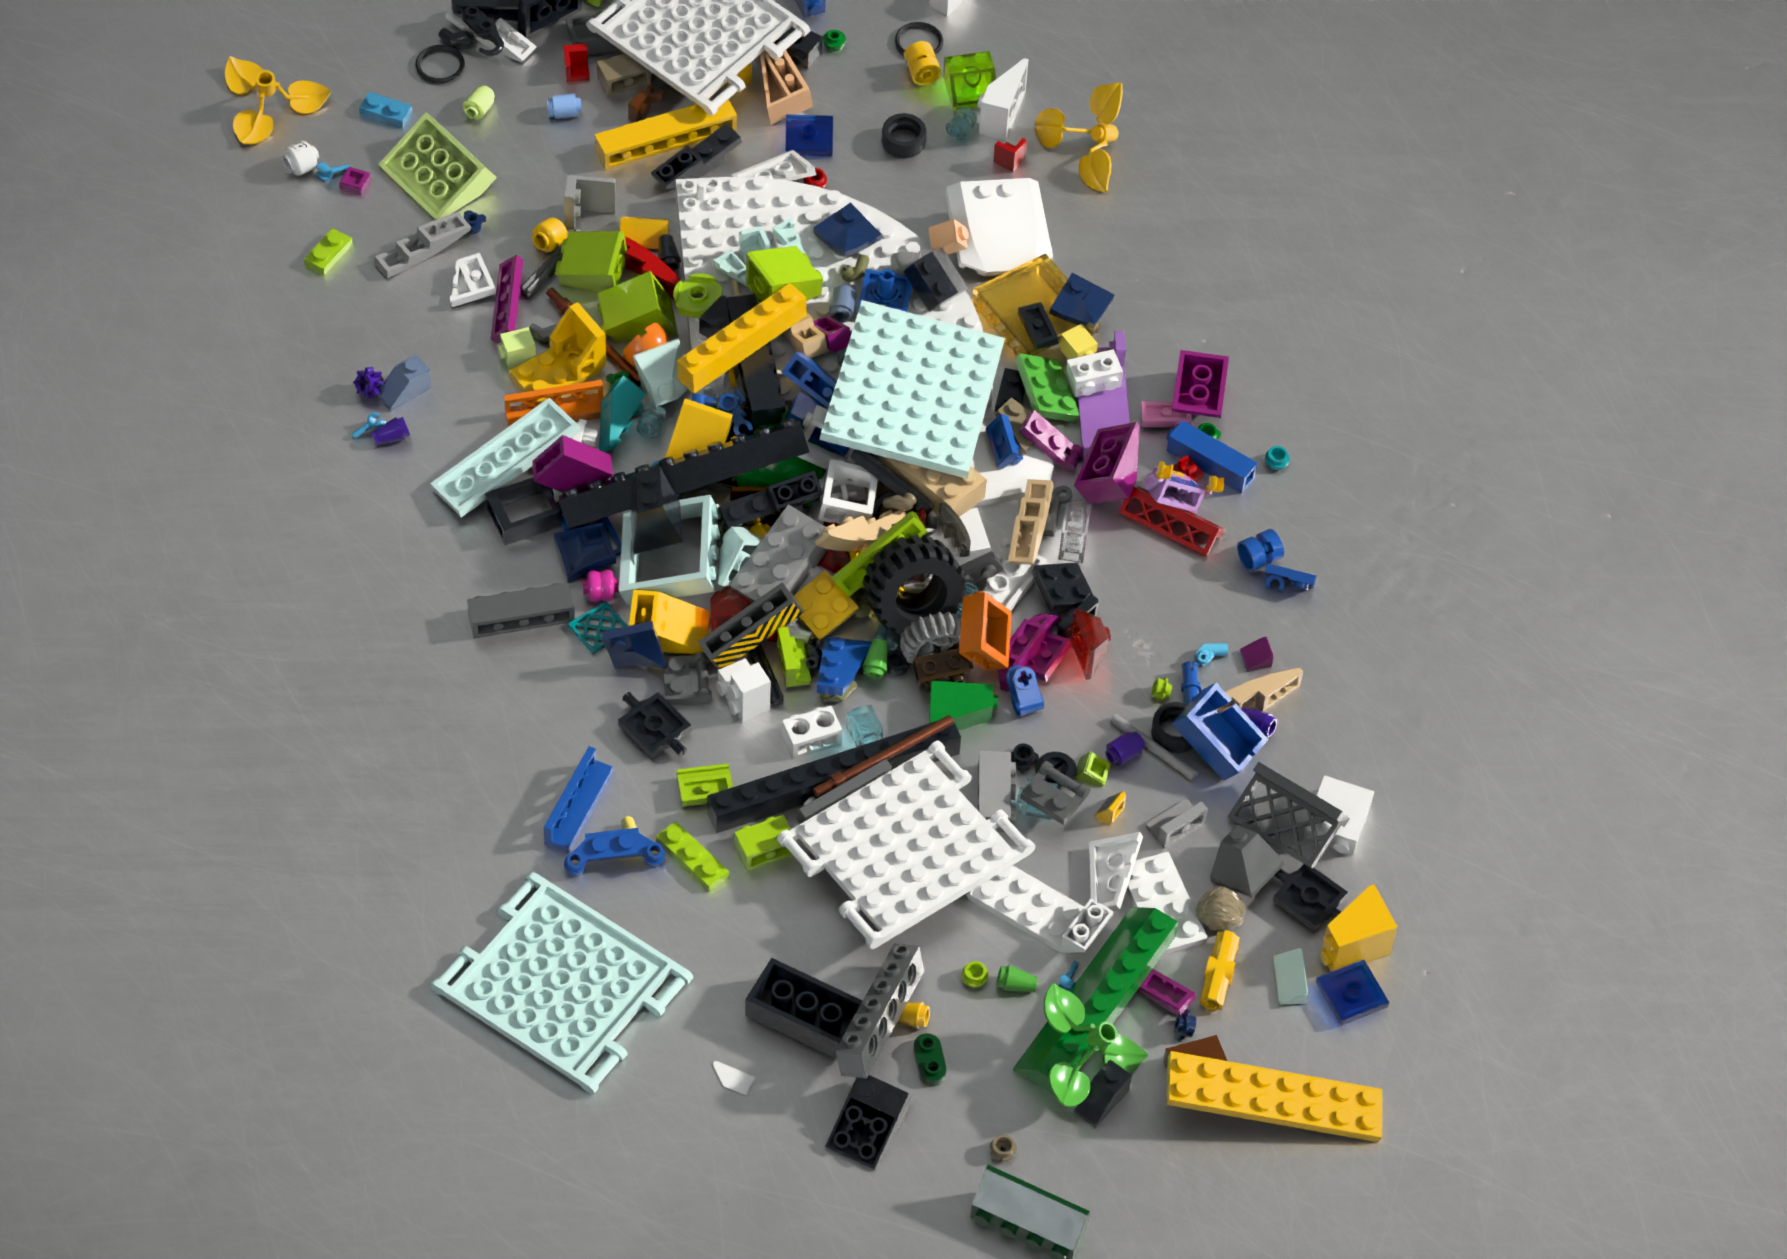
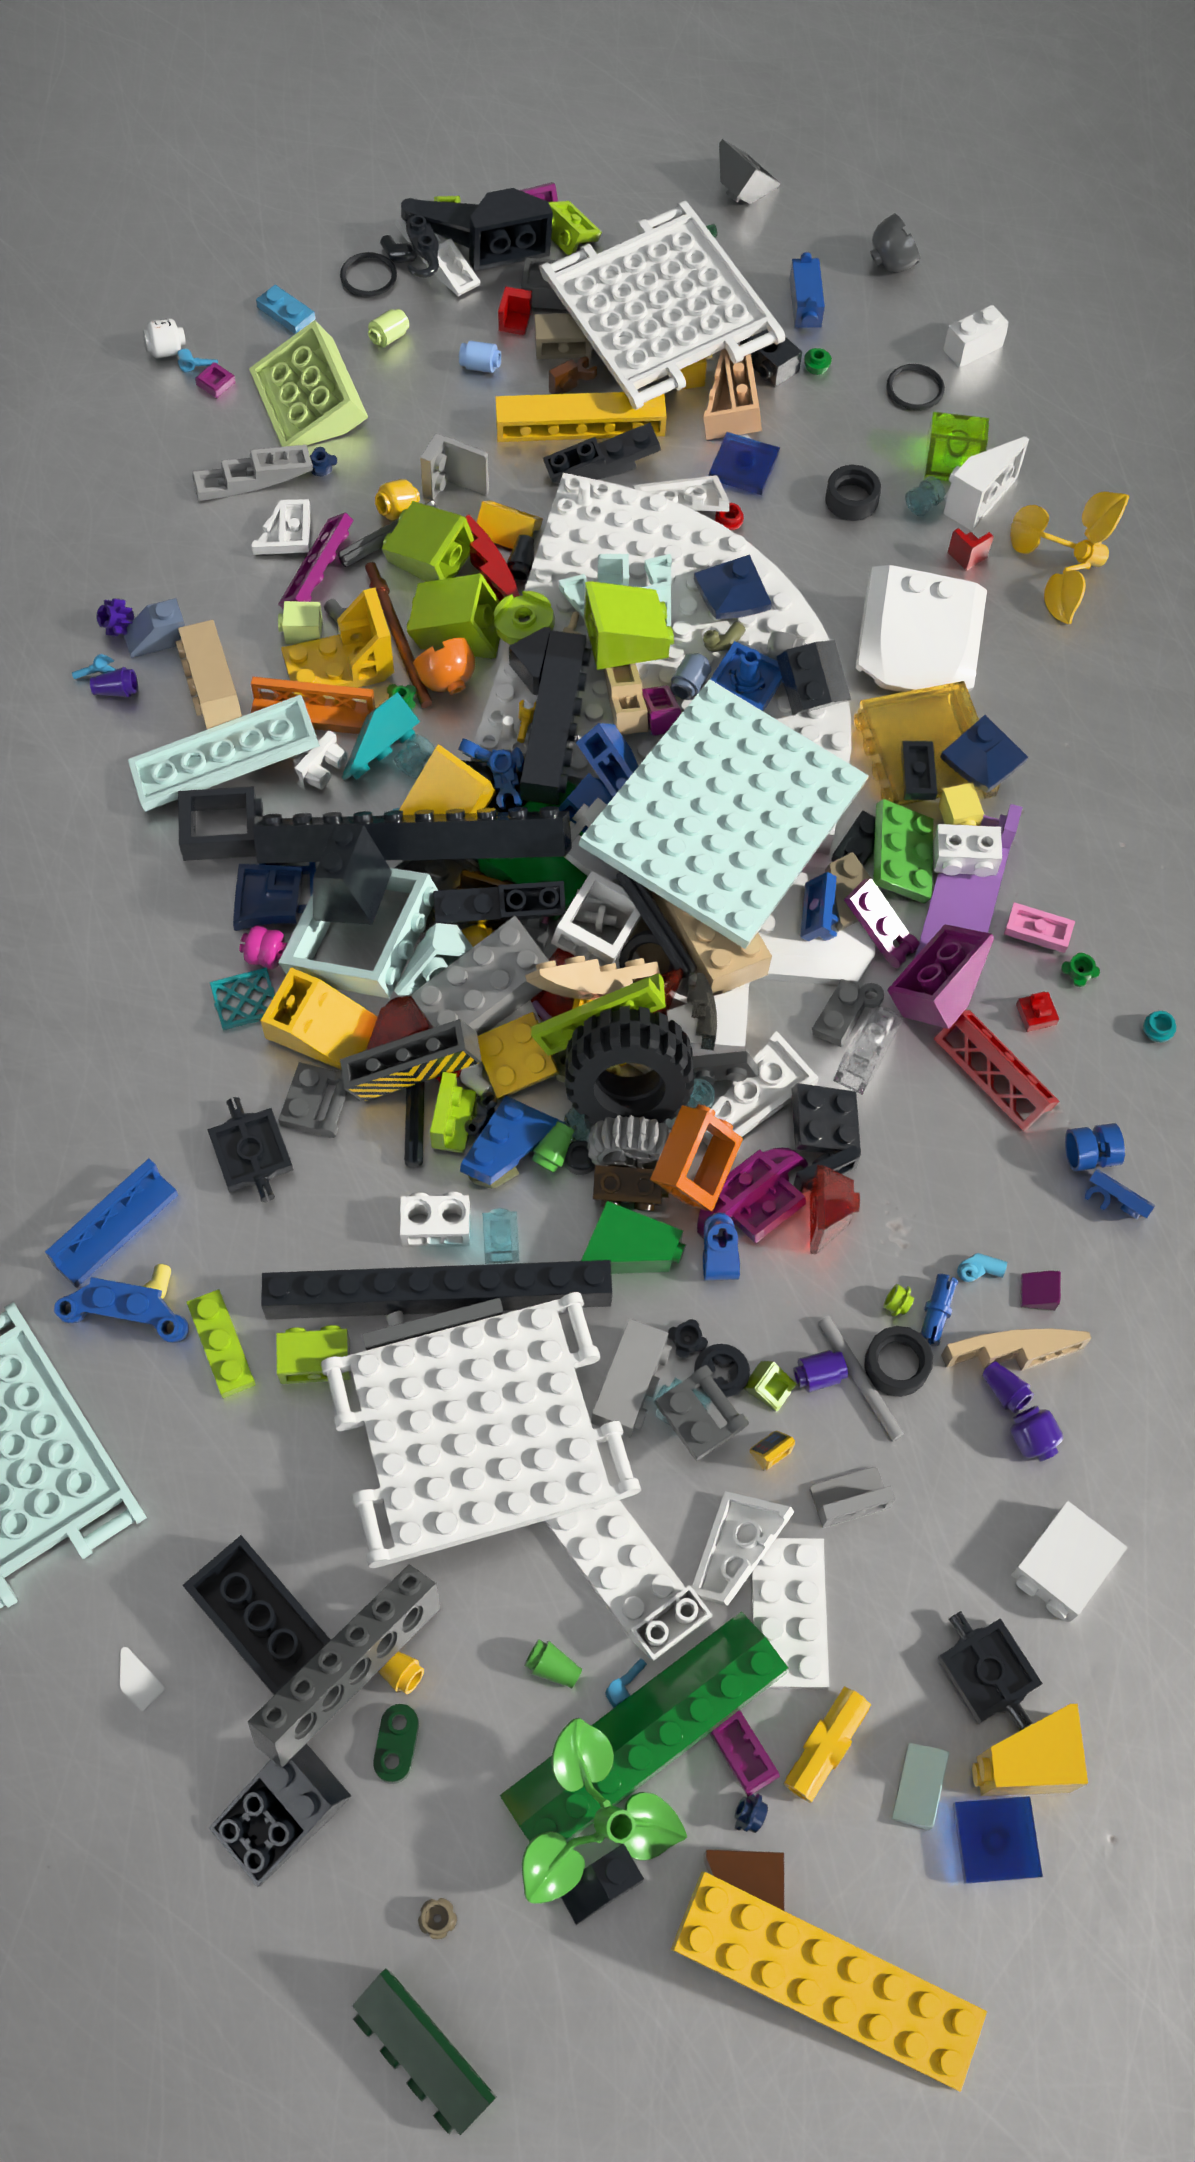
camera: 20 degrees right, 10 degrees up
yellow plant [225,56,330,145] -> none
lime plate [304,228,353,275] -> none
dark grey brick [467,582,575,639] -> none
magenta brick [532,435,613,492] -> none
dark blue plate [602,621,666,669] -> none
light aqua slope [633,339,688,407] -> none
lime plate [676,763,733,807] -> none
yellow brick [677,283,807,394] -> none
white brick [716,658,771,723] -> none
copper bar [813,715,954,797] -> none
dark tan arm [883,493,916,511] -> none
yellow wheel [904,41,942,86] -> none
light nougat brick [928,219,968,255] -> none
lime plate [961,961,989,988] -> none
tan slope [1008,479,1054,565] -> none
lavender torso [1144,461,1224,513] -> none
blue brick [1166,420,1258,494] -> none
magenta slope [1172,350,1229,418] -> none
blue piece [1172,683,1268,781] -> none
dark tan hair [1196,886,1246,930] -> none
dark grey slope [1210,825,1284,898] -> none
dark grey fence [1227,762,1350,869] -> none
none -> tan wedge [175,620,242,730]
none -> dark purple head [1010,1406,1064,1462]

